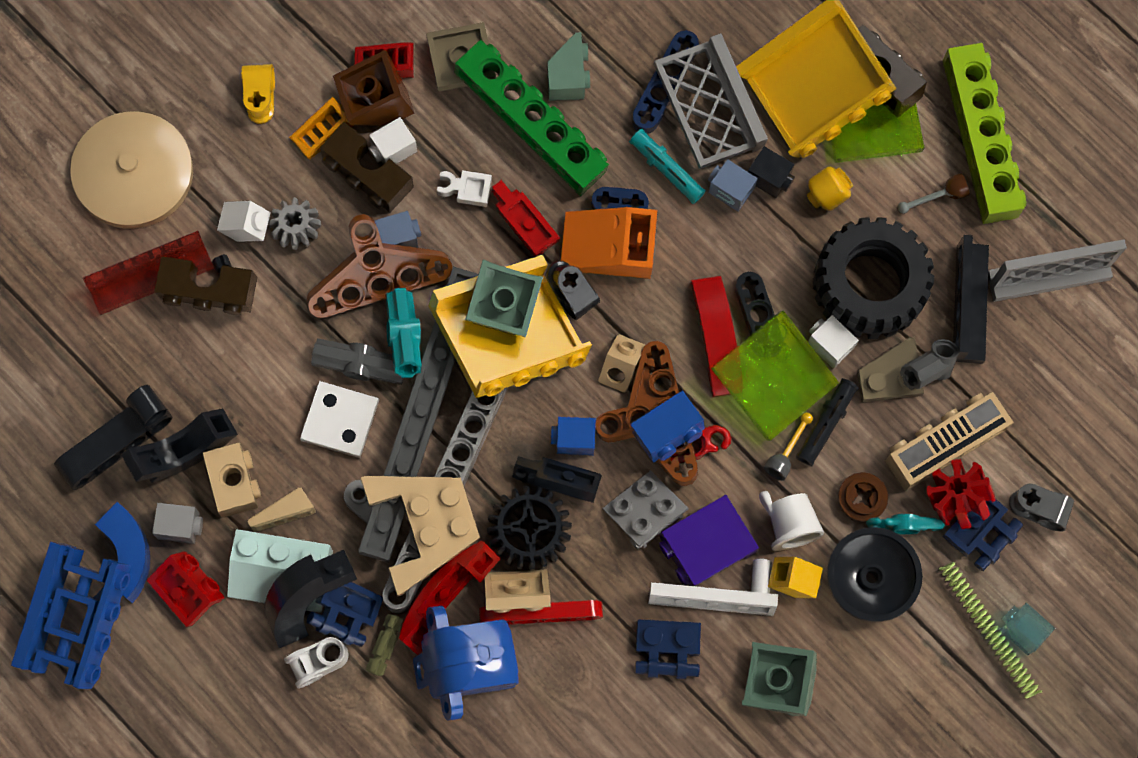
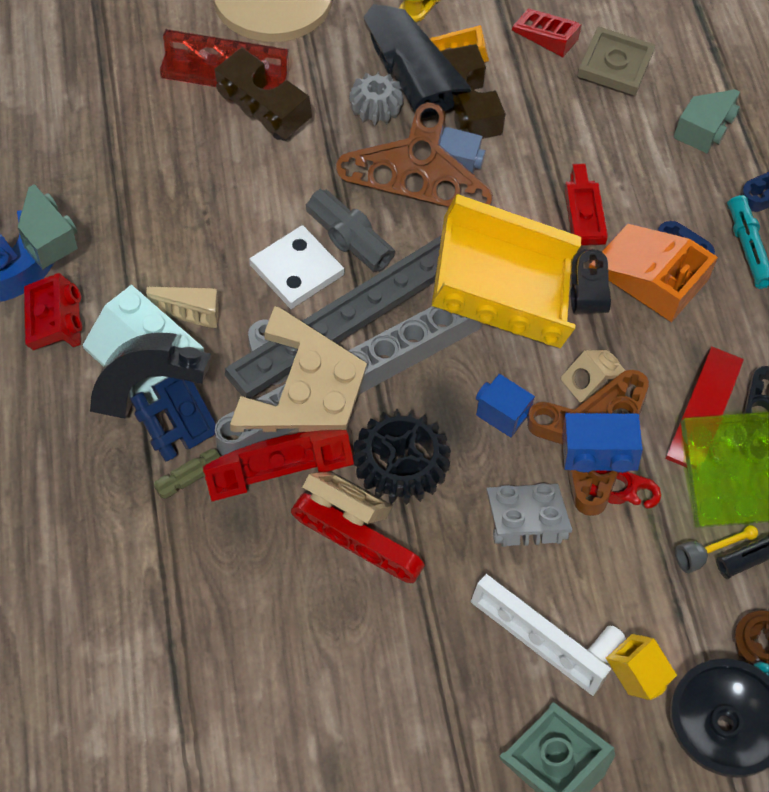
camera: 35 degrees right, 15 degrees down
black beam [54,385,173,490] -> none
black arch [121,408,238,483] -> none
light grey brick [152,503,203,544] -> none
tan brick [203,443,262,518] -> none
white brick [217,201,271,242] -> none
white piece [284,637,349,688] -> none
reddish brown slope [333,50,415,126] -> none
white brick [368,117,417,165] -> none
teal piece [386,288,422,378] -> none
blue piece [413,606,519,721] -> none
white plate [437,170,492,207] -> none
green brick [454,39,609,197] -> none
sand green slope [465,260,543,337] -> none
black hinge [512,456,602,503] -> none
dark blue plate [635,619,701,679] -> none
dark purple panel [659,495,759,587] -> none
white hat [759,491,824,551] -> none
none -> sand green slope [18,184,78,270]
none -> black panel [363,4,471,118]

